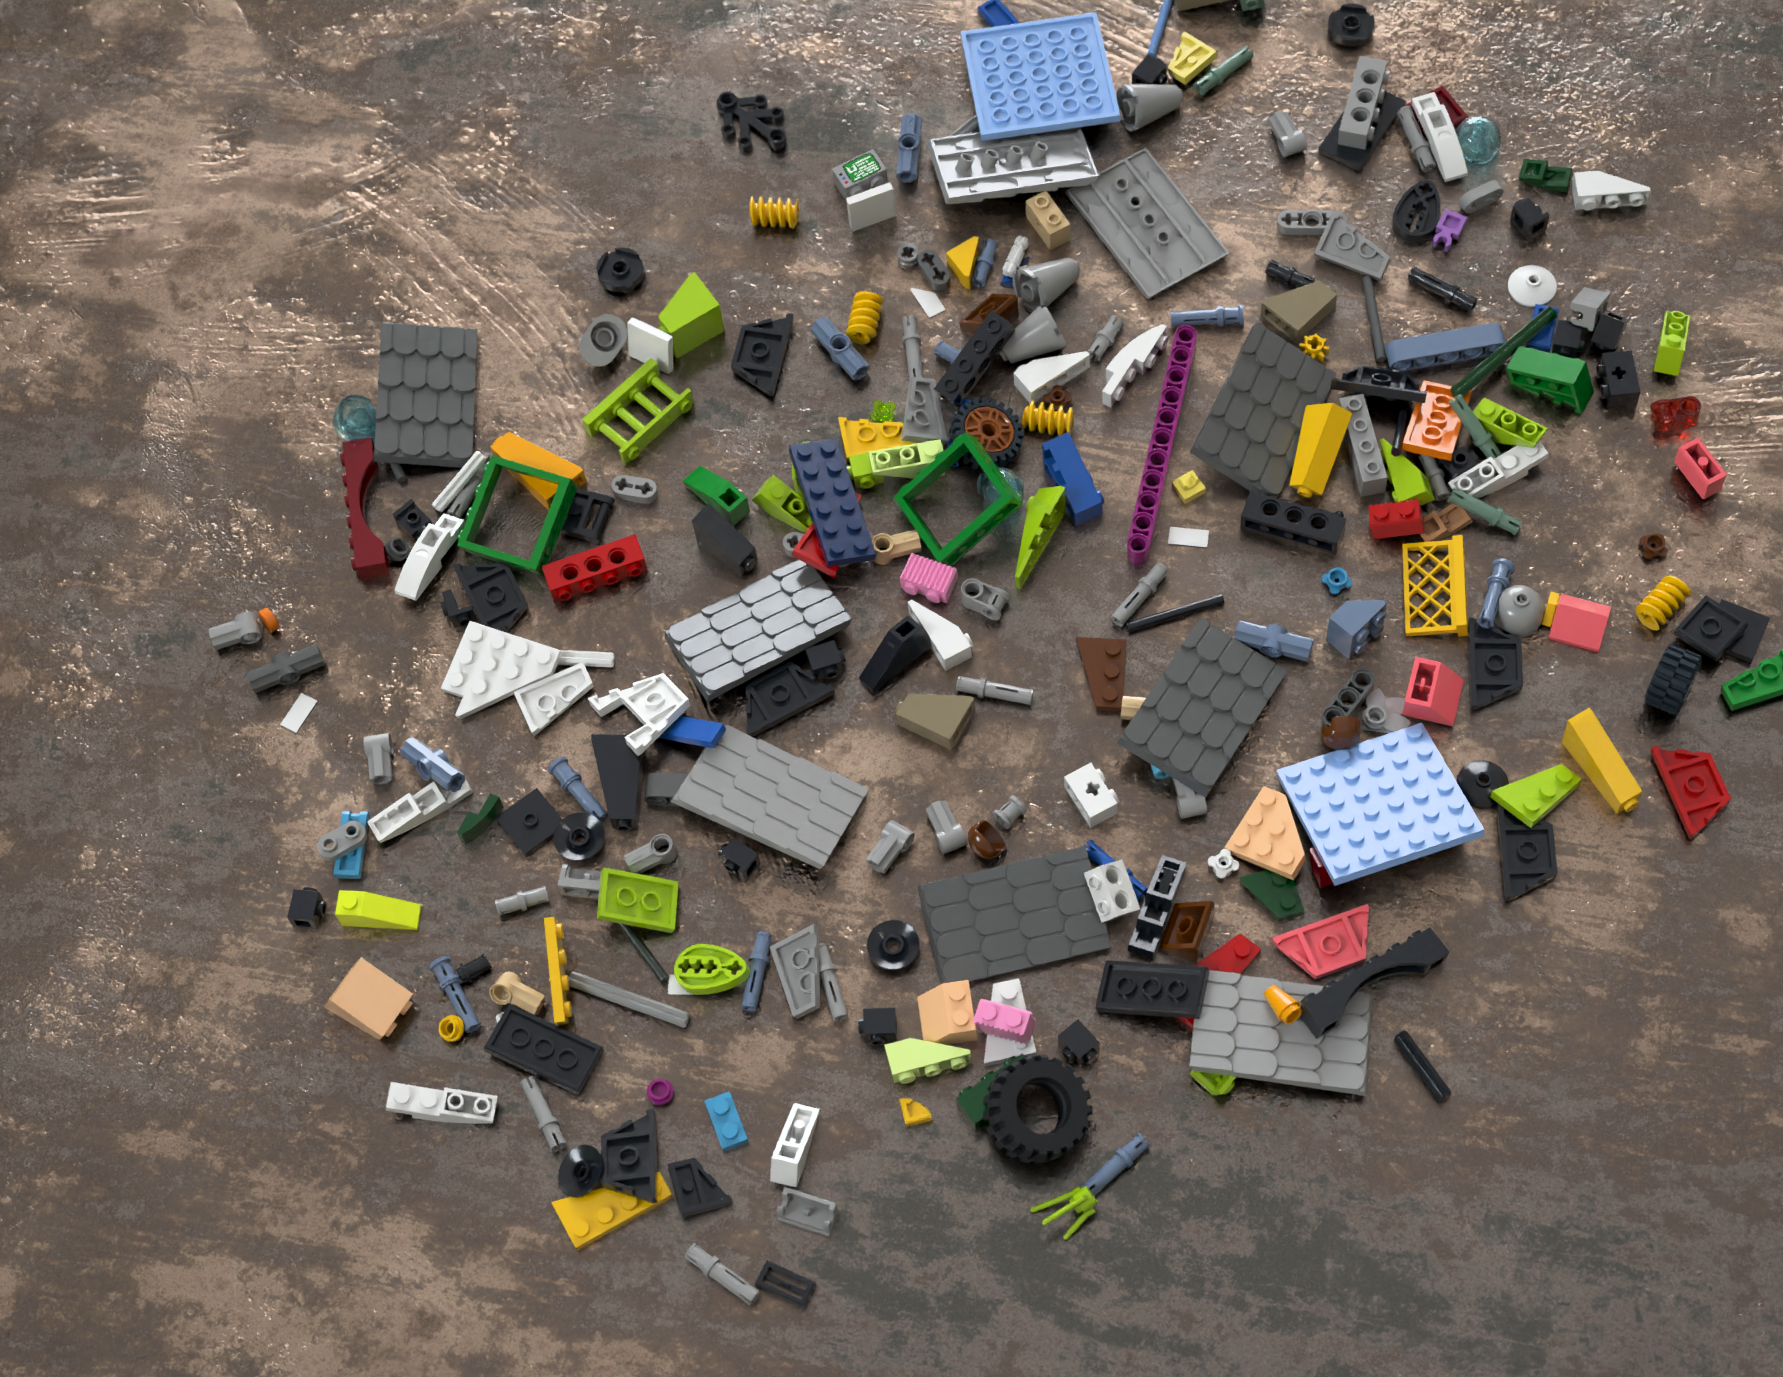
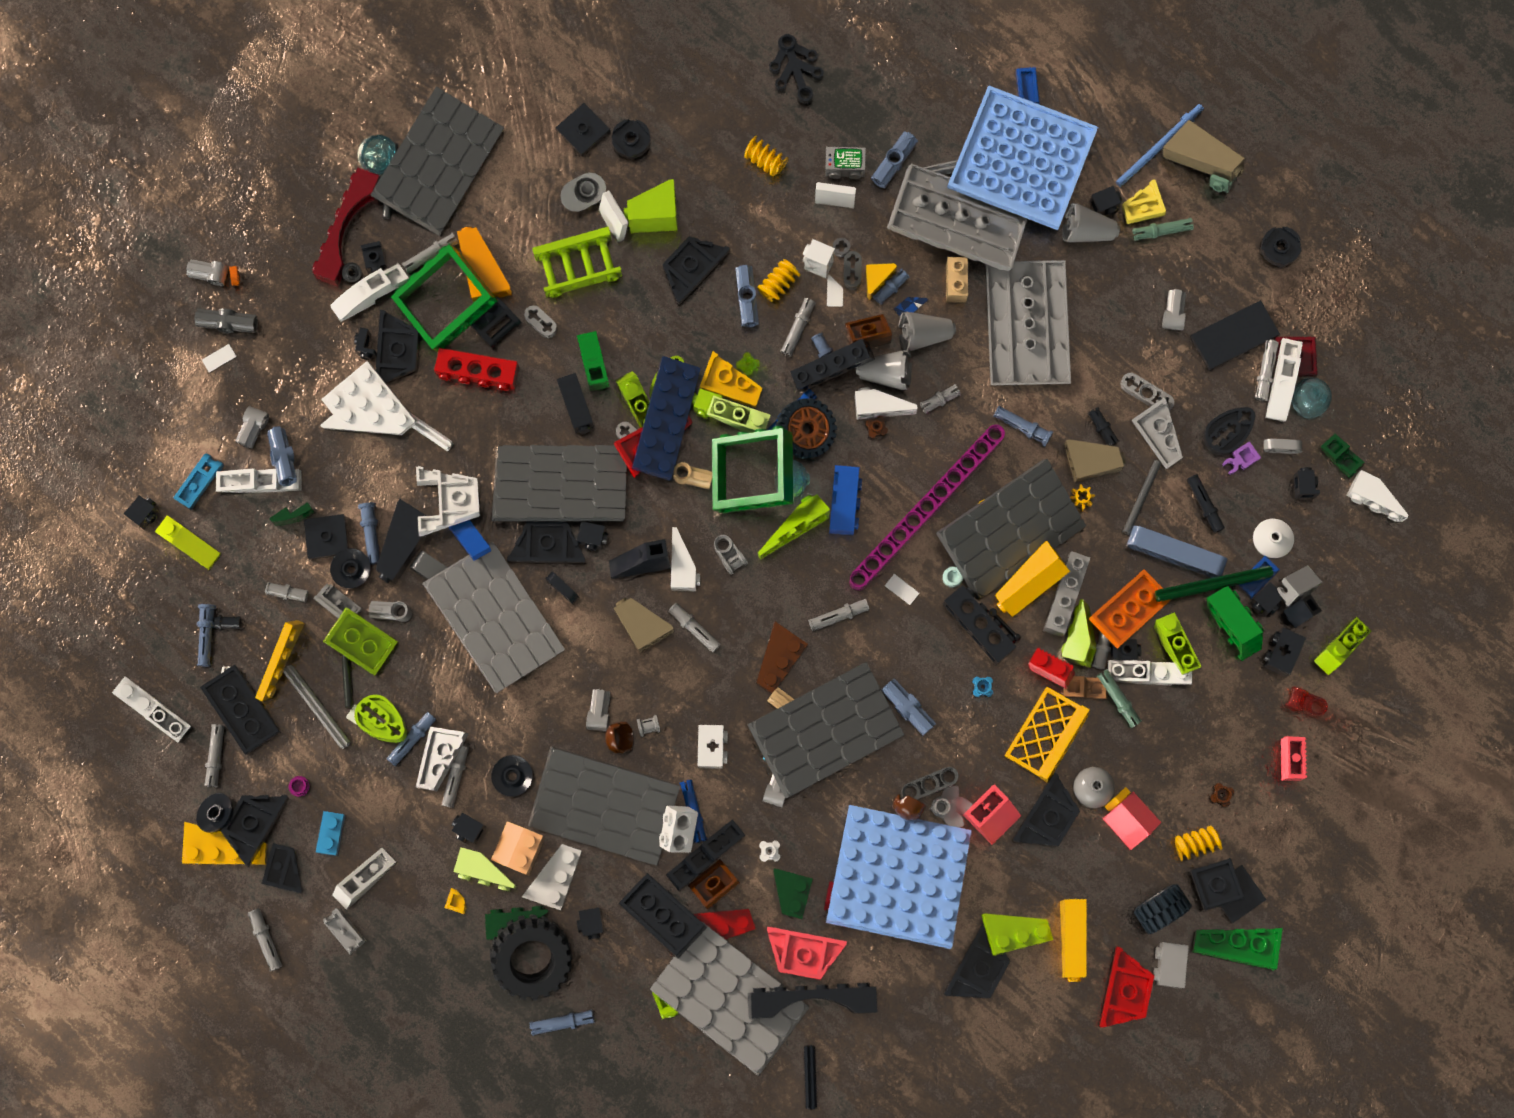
camera: 25 degrees right, 15 degrees up
light grey plate [317,821,367,861] -> none
light nougat slope [324,957,413,1040] -> none
white axle [432,451,486,512] -> none
yellow plate [438,1015,464,1042] -> none
tan piece [489,972,546,1016] -> none
white wing [514,662,594,737] -> none
black brick [718,838,760,883] -> none
black tile [754,1260,817,1310] -> none
light grey piece [866,820,915,874] -> none
bright pink brick [900,553,958,603] -> none
light grey wing [901,377,948,445] -> none
bright pink brick [973,999,1036,1045] -> none
white axle [1002,236,1029,277] -> none
yellow piece [1021,400,1074,436] -> none
lime plant [1030,1186,1098,1240] -> none
white slope [1102,324,1168,408] -> none
black bar [1126,594,1224,632] -> none
light yellow tile [1172,470,1206,504] -> none
light nougat plate [1224,786,1307,880] -> none
light orange cone [1264,985,1302,1025] -> none
sand blue slope [1326,600,1387,659] -> none
black wing [1330,365,1427,403] -> none
light grey brick [1338,56,1390,149] -> none
black bar [1391,410,1409,456] -> none
sand green pin [1448,394,1503,460] -> none
black dish [1456,760,1509,809] -> none
sand blue pin [1478,558,1515,628] -> none
none -> black beam [545,571,580,605]
none -> black plate [555,103,611,157]
none -> white brick [803,239,835,278]
none -> light aqua tile [943,567,963,588]
none -> light grey brick [1153,942,1188,988]

